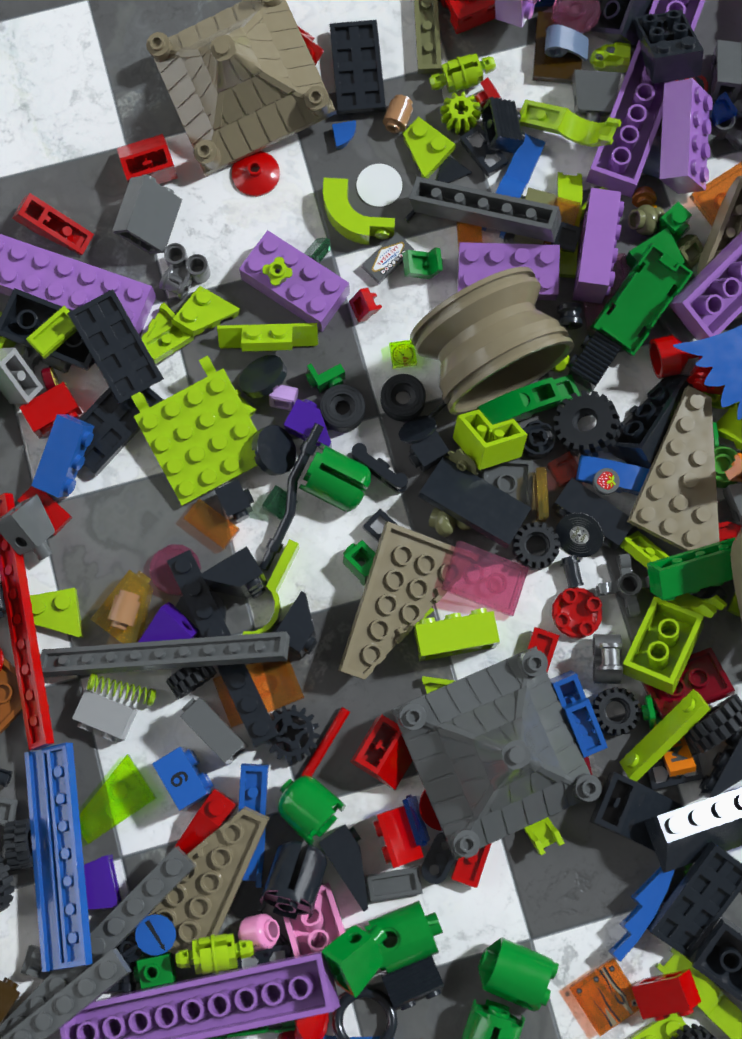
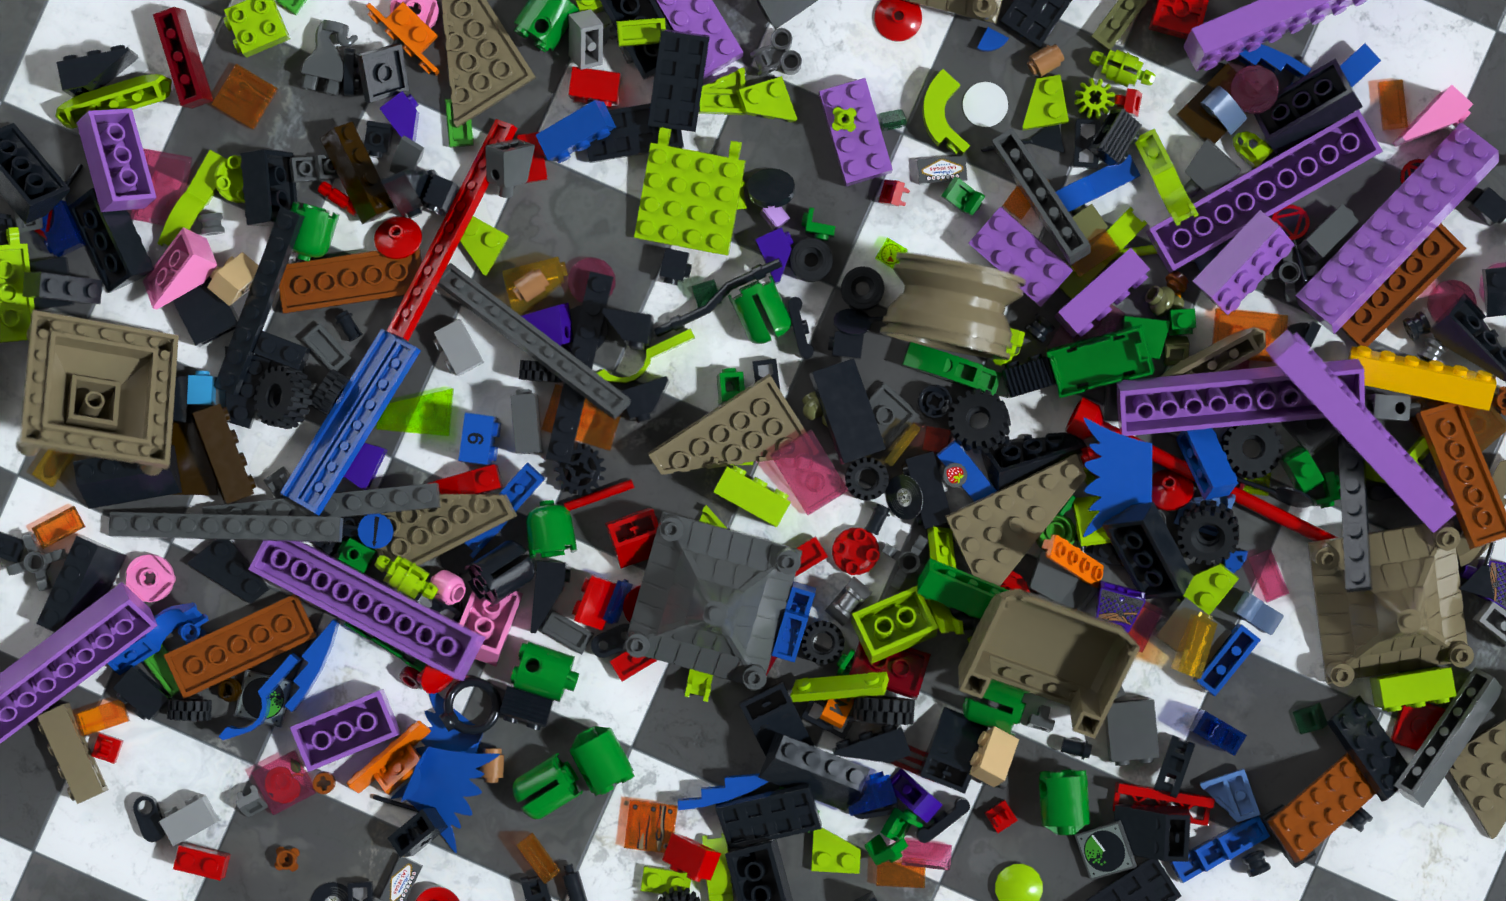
camera: 40 degrees right, 10 degrees up
dark red tile [41,366,59,390] -> none
lime piece [87,673,156,706] -> none
clear orange tile [184,499,240,550] -> none
lime bracket [217,323,318,351] -> none
black tile [252,425,297,476] -> none
green torso [321,925,387,998] -> none
olive piece [444,449,478,476] -> none
lime brick [453,409,528,470] -> none
black tile [551,222,582,253] -> none
black slope [634,10,704,84] -> none
clear blue tile [712,92,738,126] -> none

